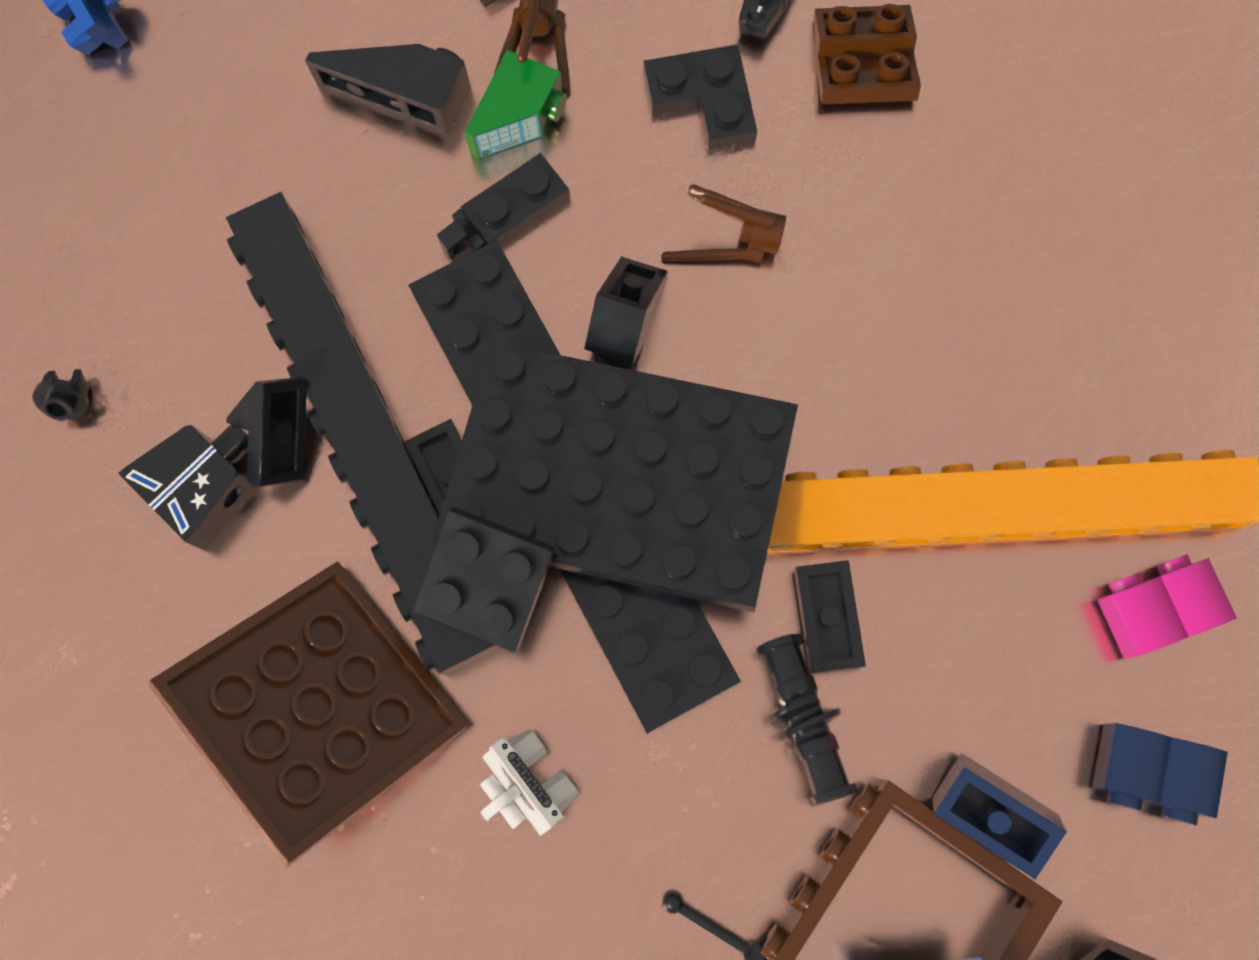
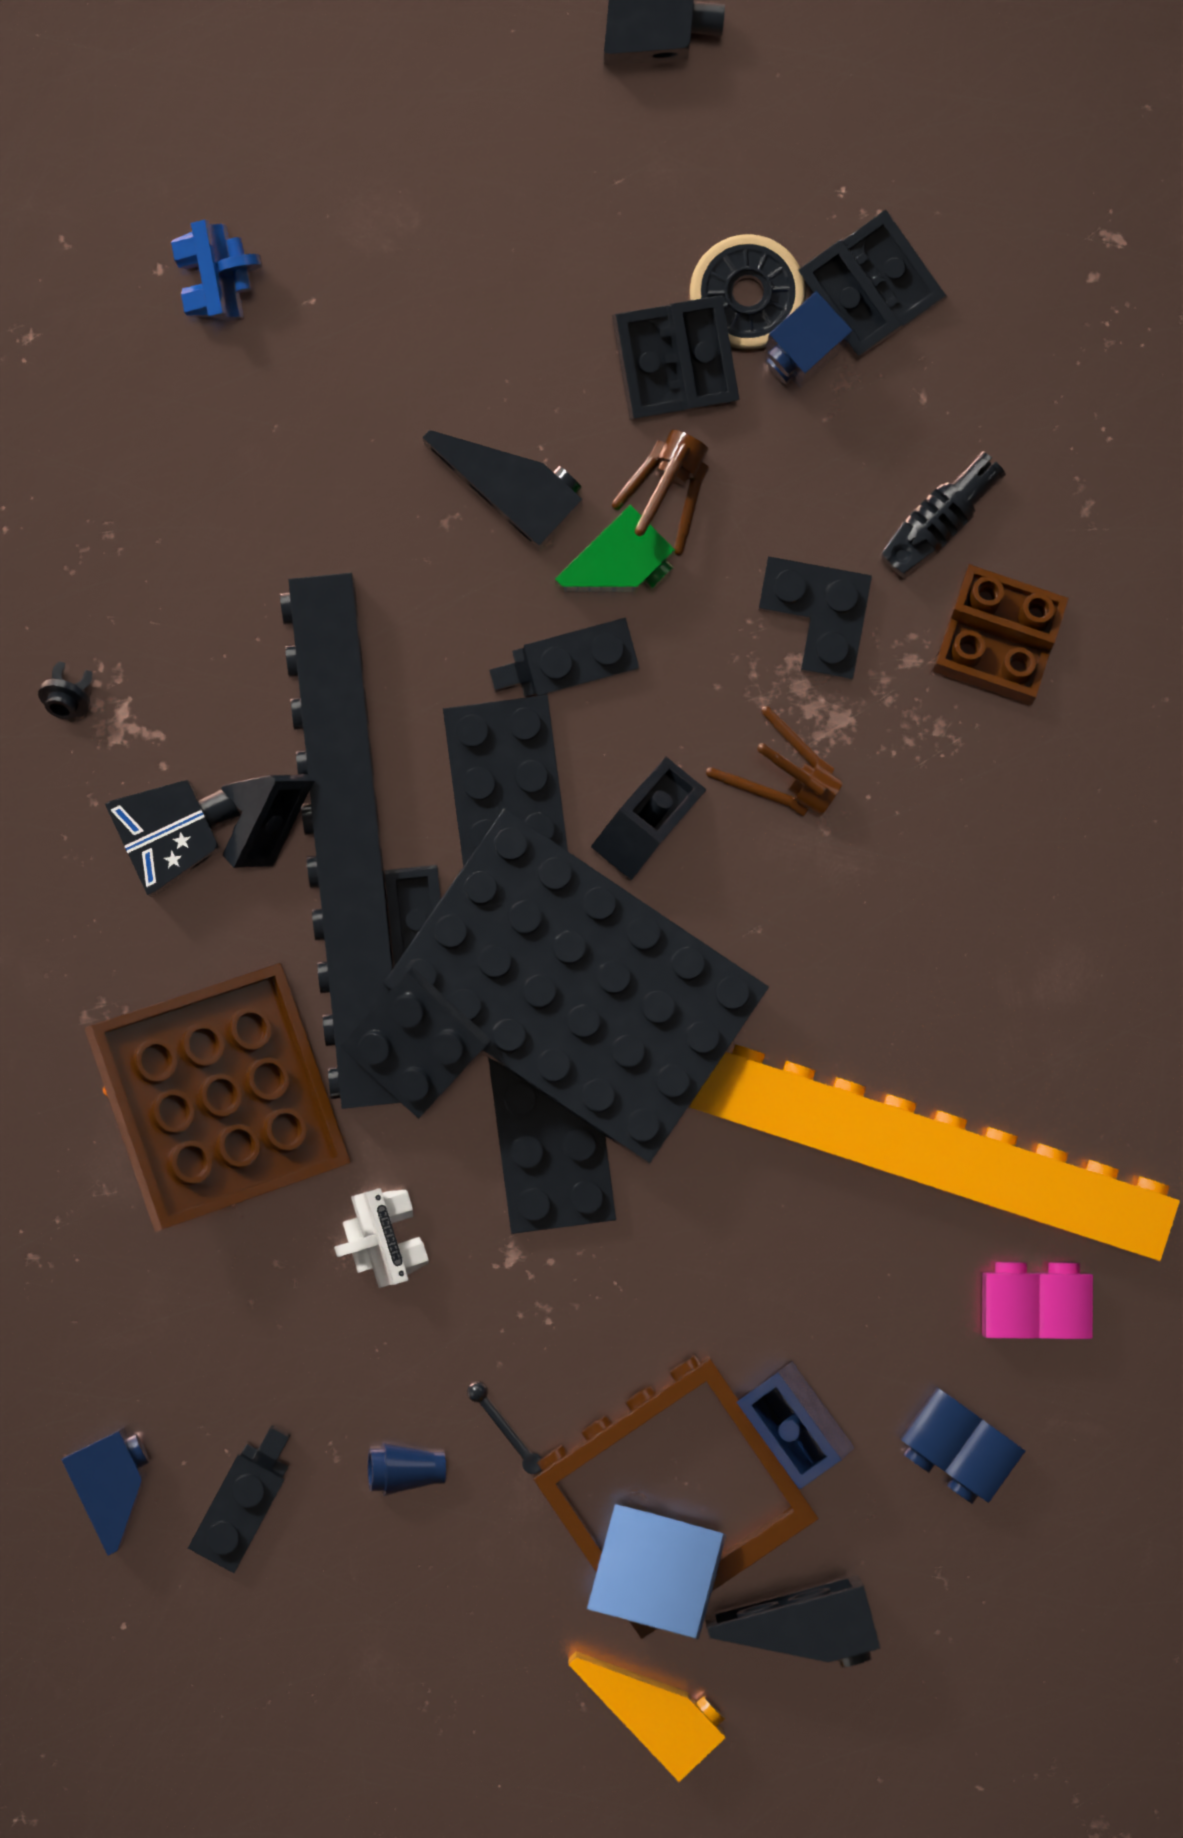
camera: 15 degrees right, 10 degrees up
black piece [756,633,858,807] -> none
black plate [794,560,866,674] -> none

